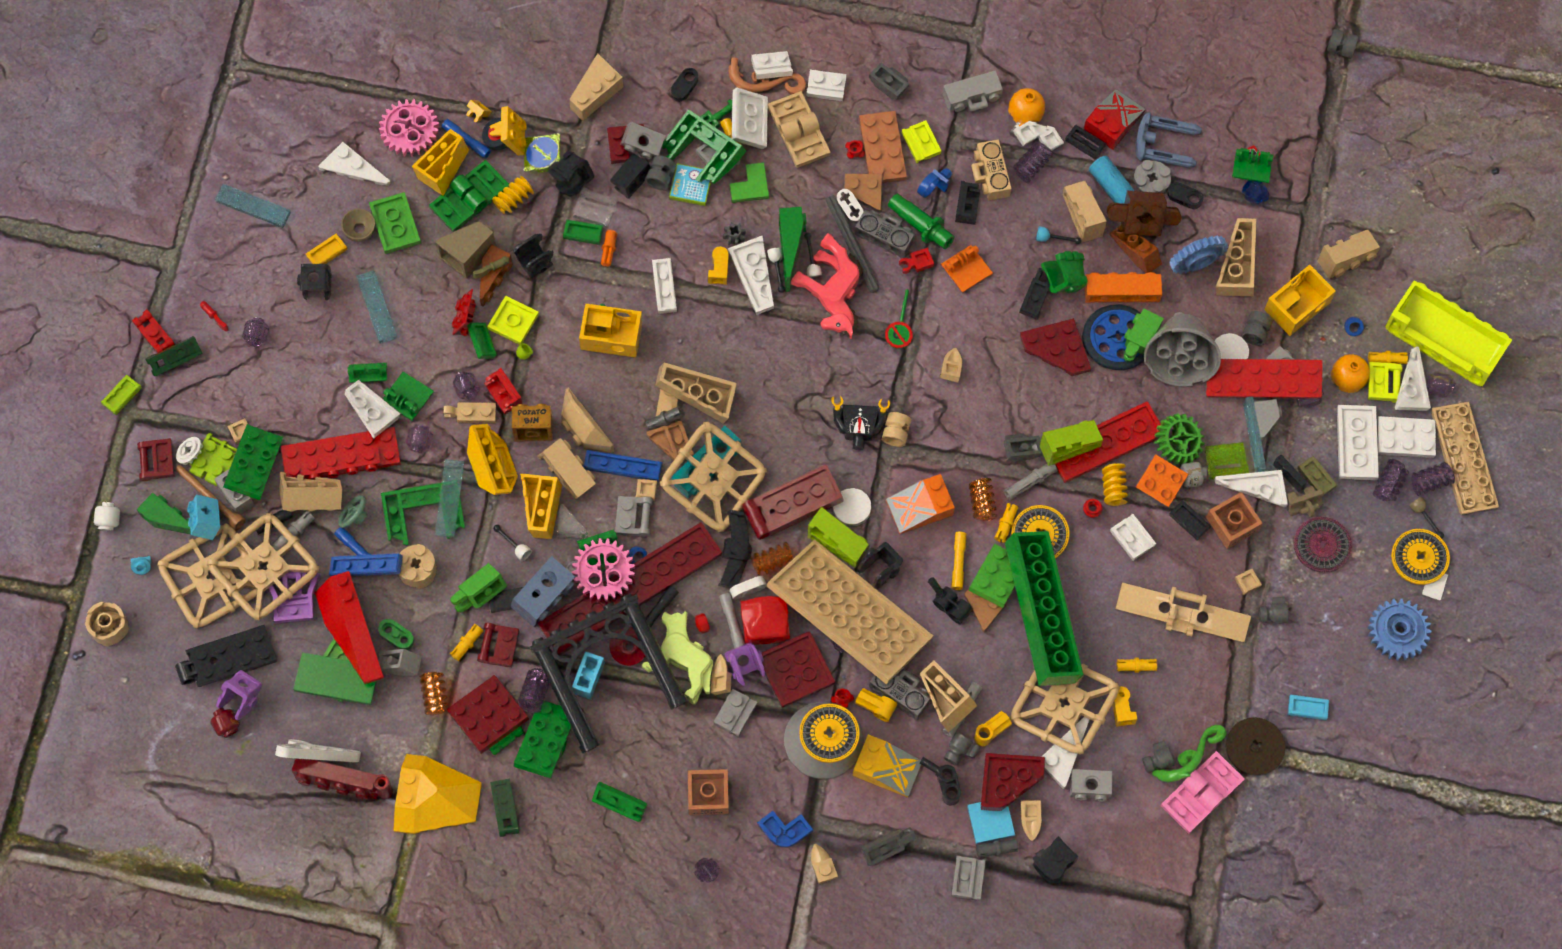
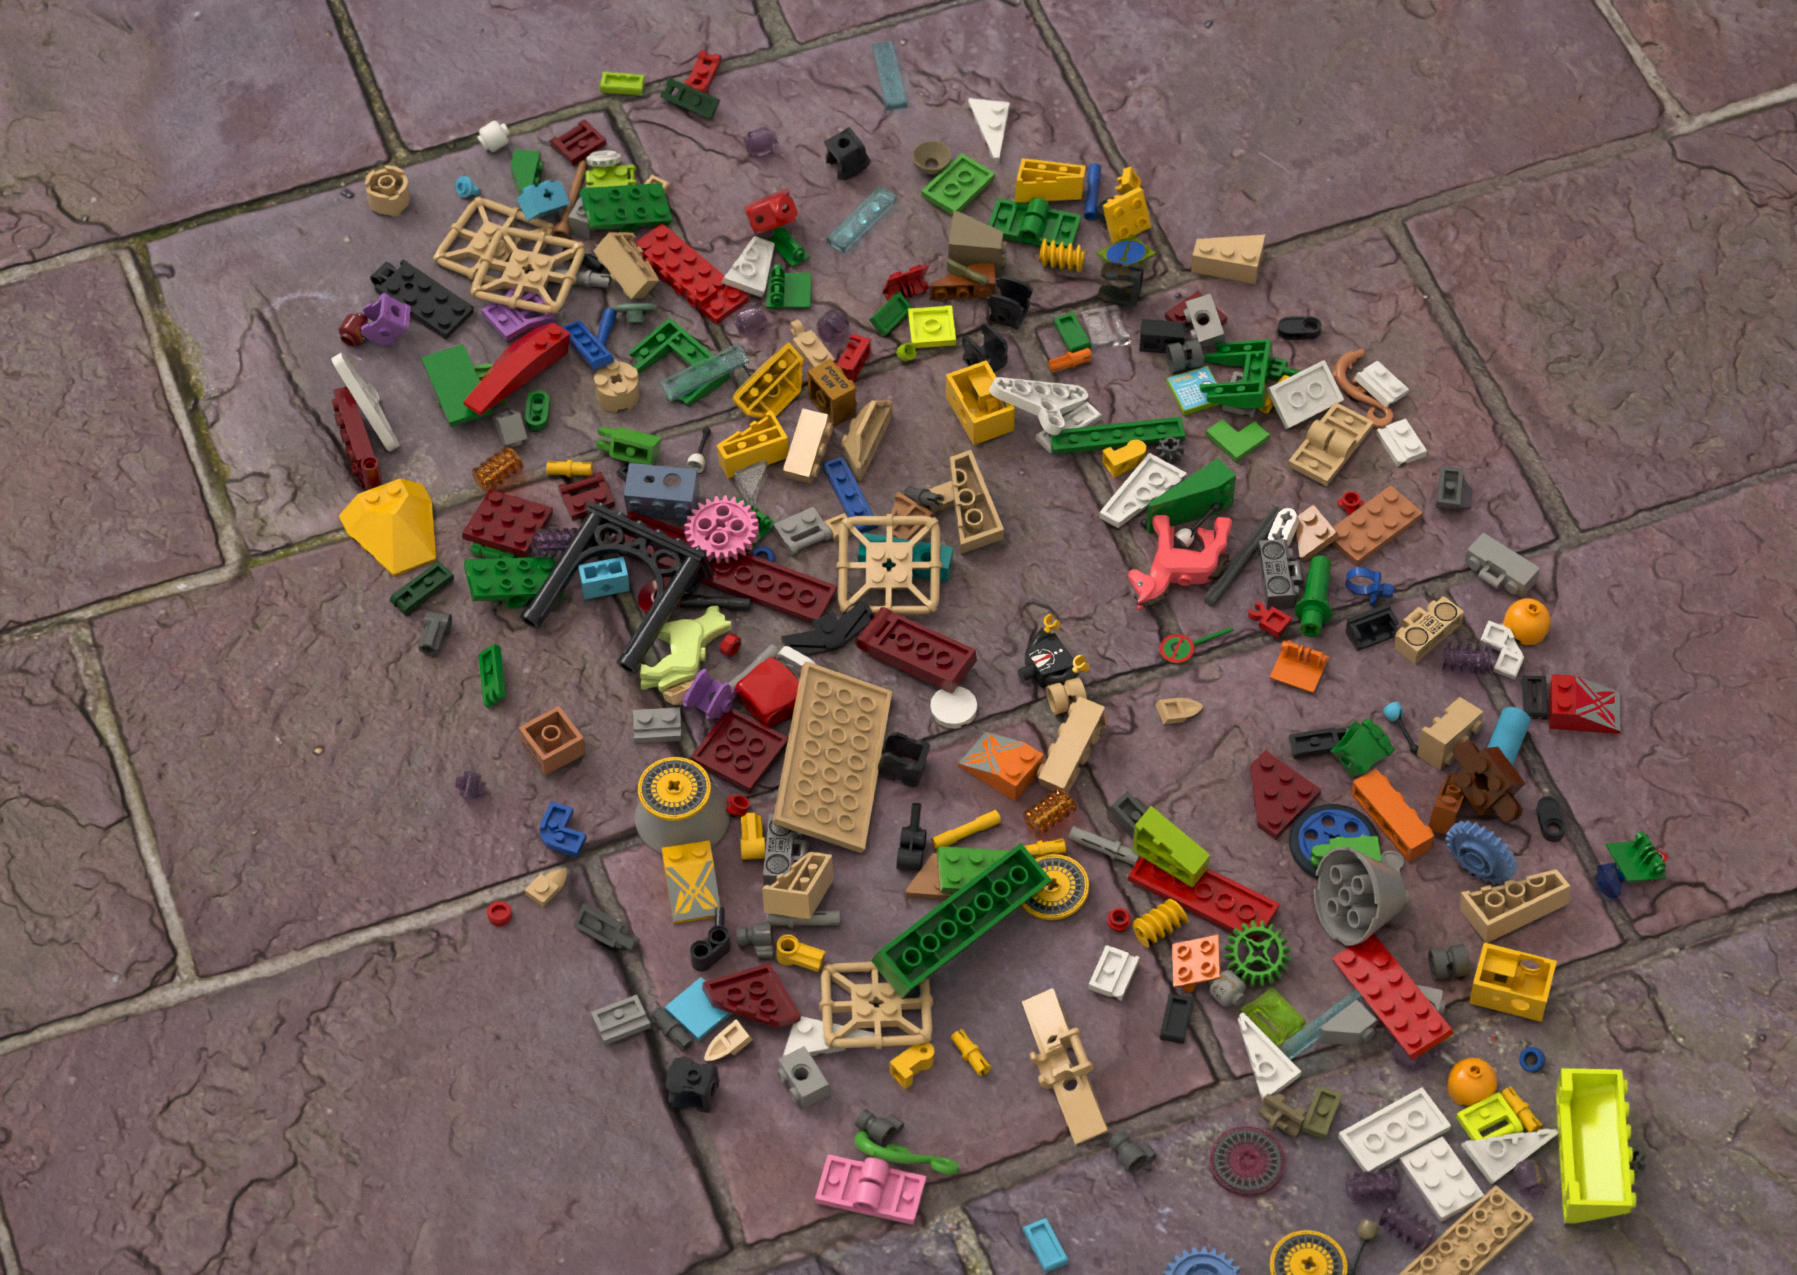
camera: 60 degrees right, 15 degrees down
red piece [200,301,229,331] -> none
yellow tile [306,234,348,264] -> none
bright pink gear [379,99,439,157] -> none
clear orange piece [751,542,794,576] -> none
lime wedge [807,507,869,568] -> none
neon yellow plate [902,120,941,163] -> none
light grey plate [1133,160,1171,193] -> none
sand blue piece [1135,112,1202,168] -> none
nougat brick [1206,492,1263,549] -> none
white tile [1215,333,1249,359] -> none
dark brown piece [1226,717,1285,776] -> none
tan tile [1235,569,1262,595] -> none
black tile [1273,455,1307,493] -> none
tan wedge [1318,230,1380,279] -> none
none -> dark grey piece [418,610,452,657]
none -> red tile [487,901,512,926]
none -> red piece [744,189,798,234]
none -> black piece [962,323,1008,373]
none -> white beam [989,377,1088,435]
none -> tan wedge [1037,696,1108,797]
none -> green plate [1048,417,1186,454]
none -> light grey piece [1381,850,1404,870]

